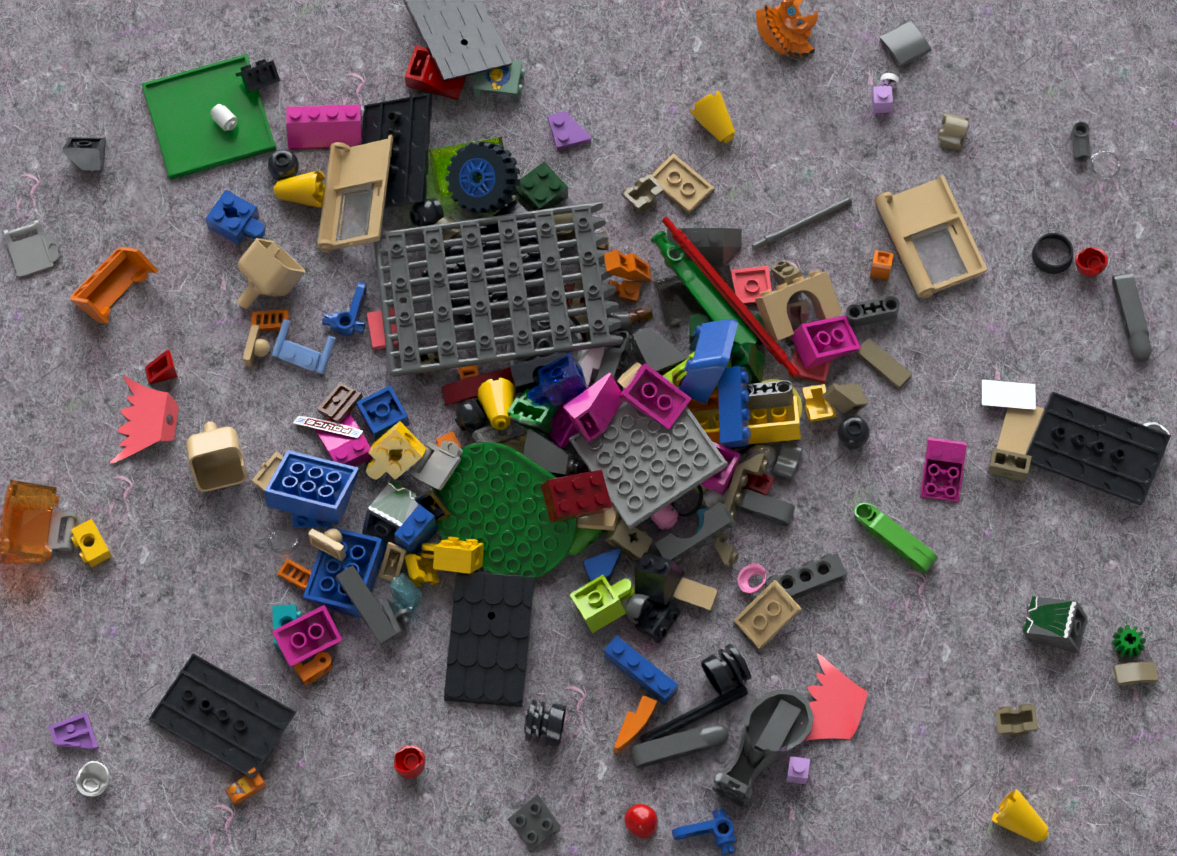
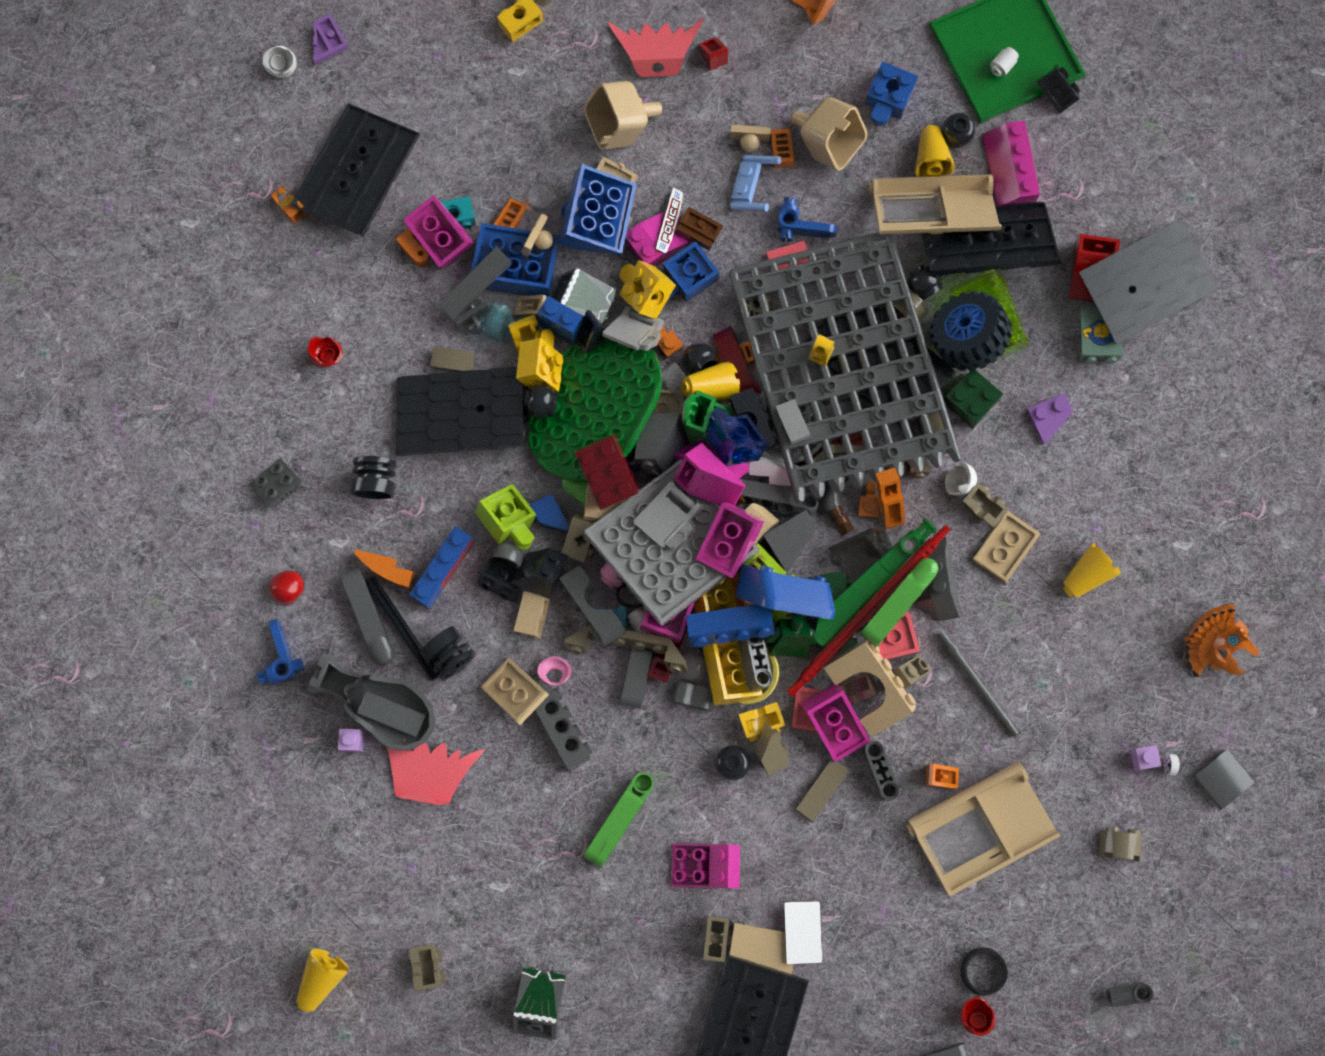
camera: 85 degrees right, 10 degrees up
none -> dark tan slope [430,347,476,372]
none -> black piece [523,384,558,419]
none -> light grey piece [633,481,703,550]
none -> light grey tile [775,399,810,445]
none -> yellow leg [809,334,834,366]
none -> bright green piece [860,558,939,648]
none -> white hair [945,463,977,497]

